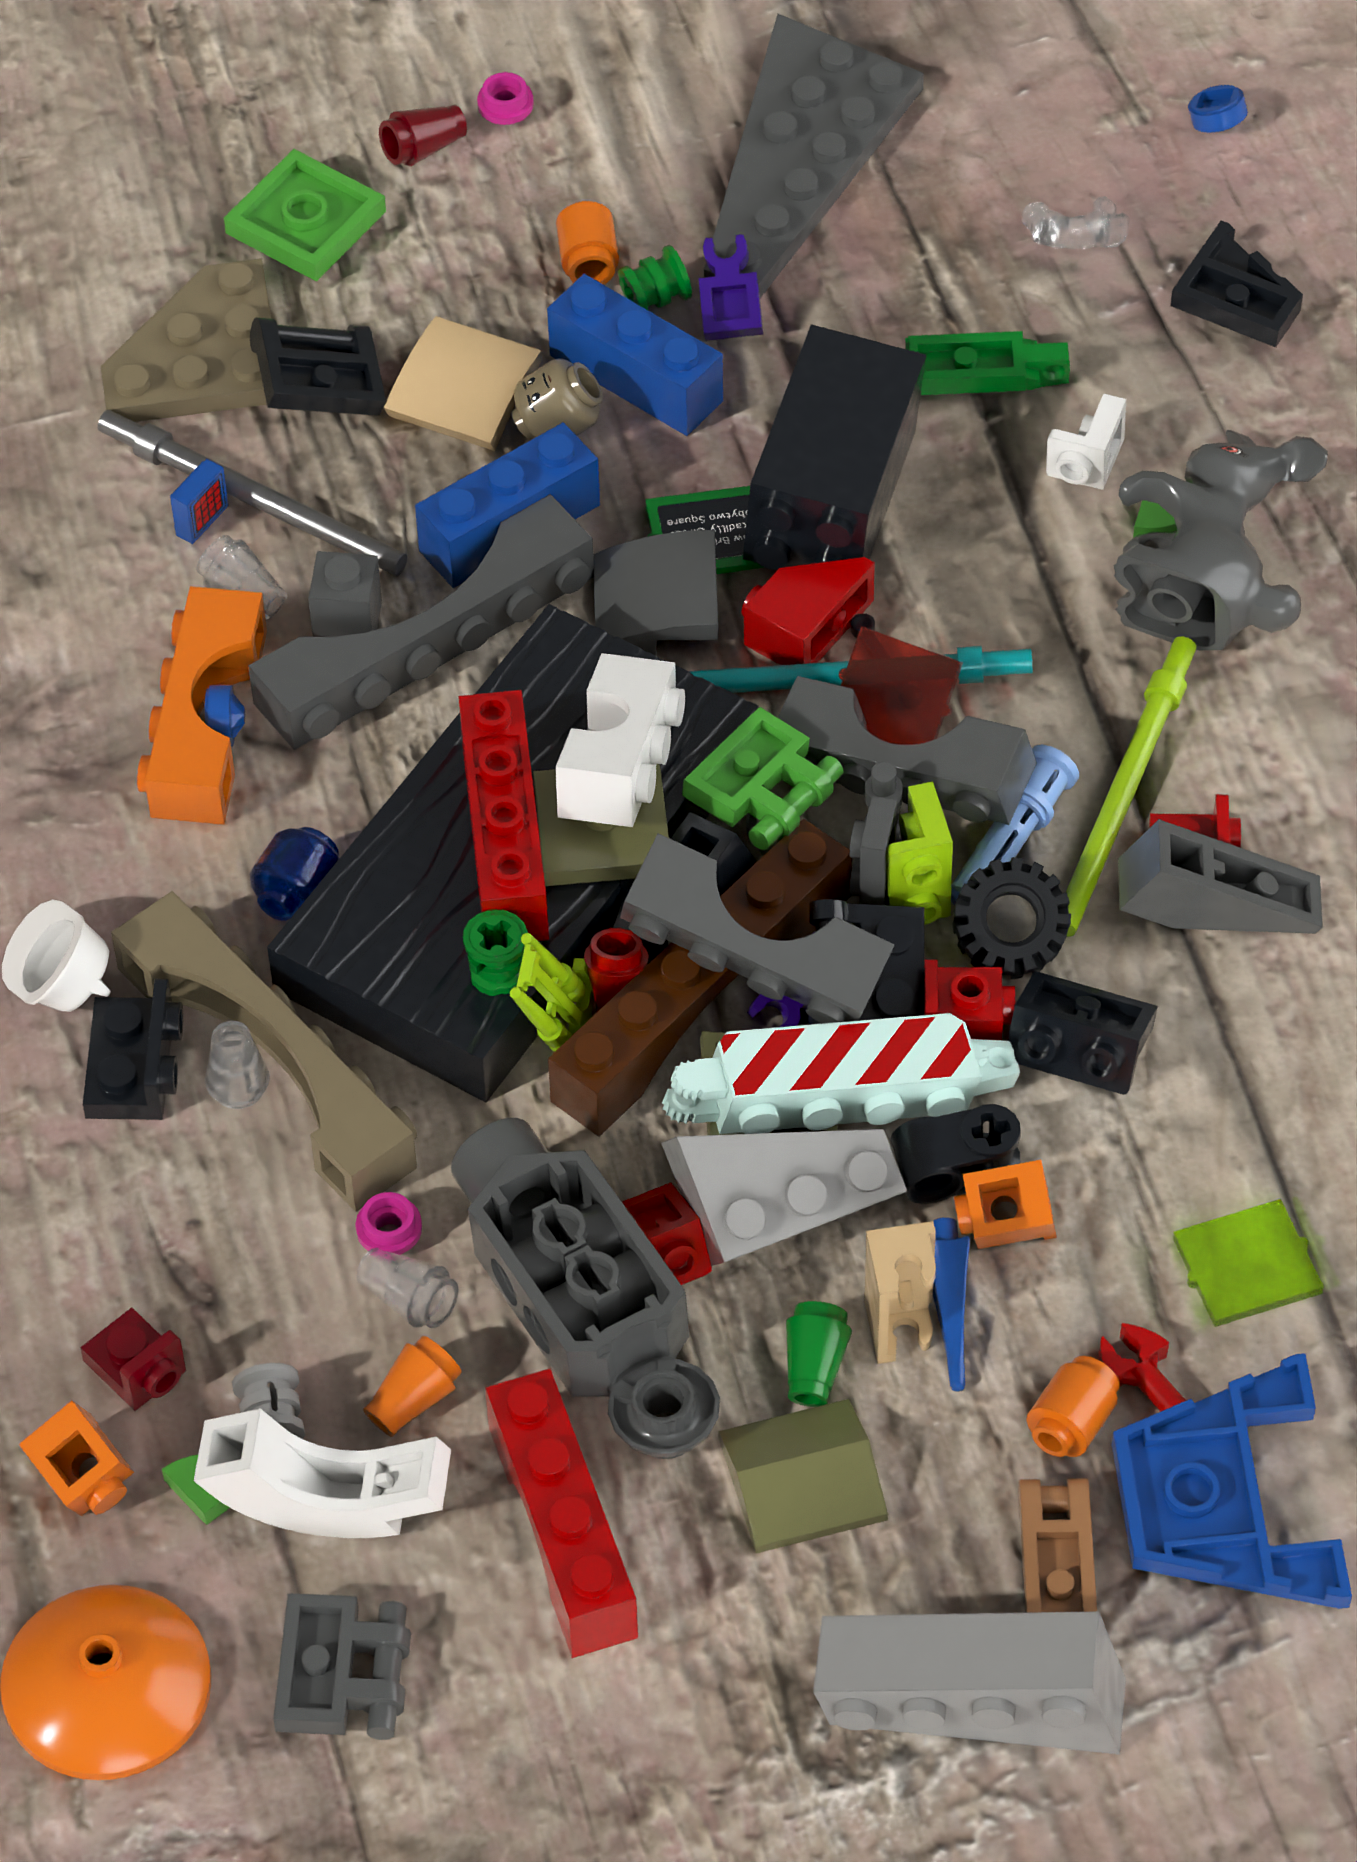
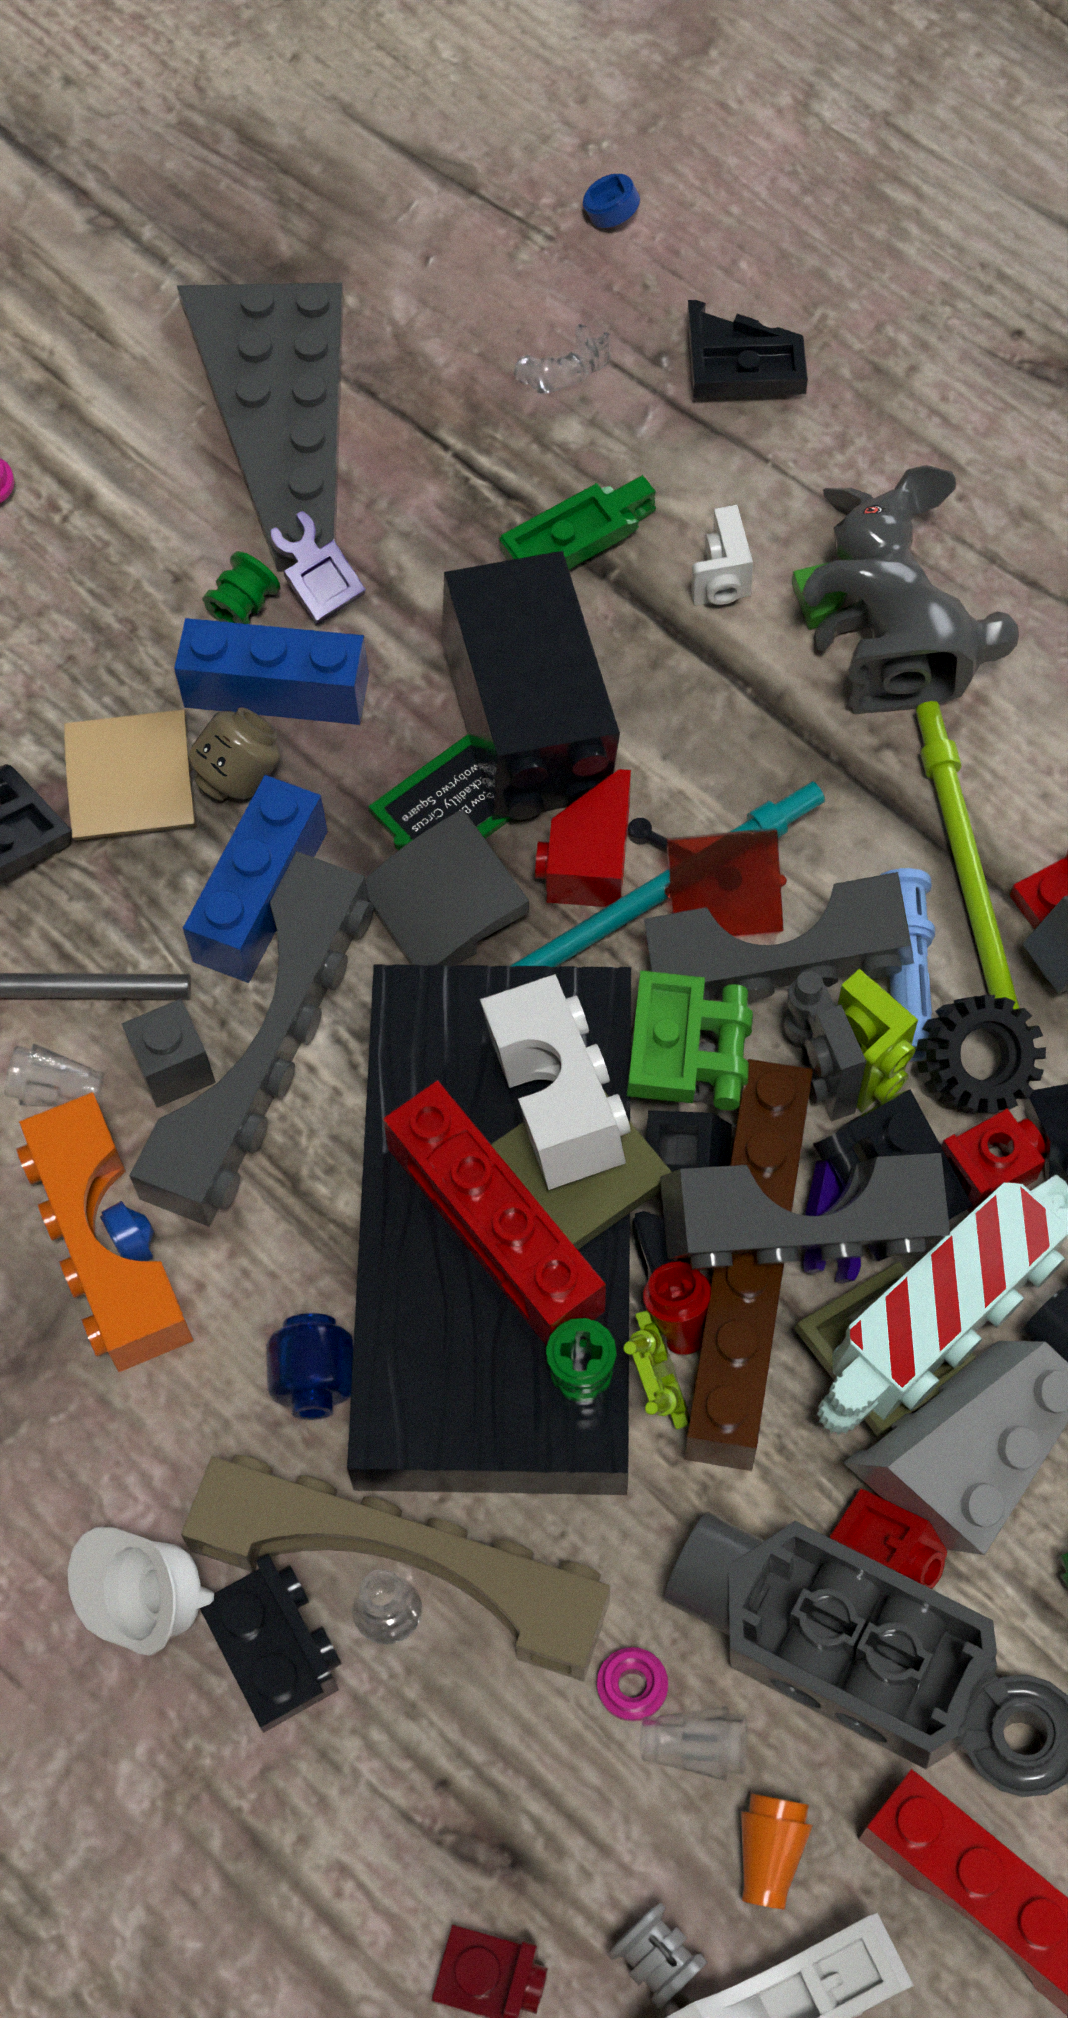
camera: 30 degrees left, 10 degrees up
orange brick [556,201,619,285] -> none

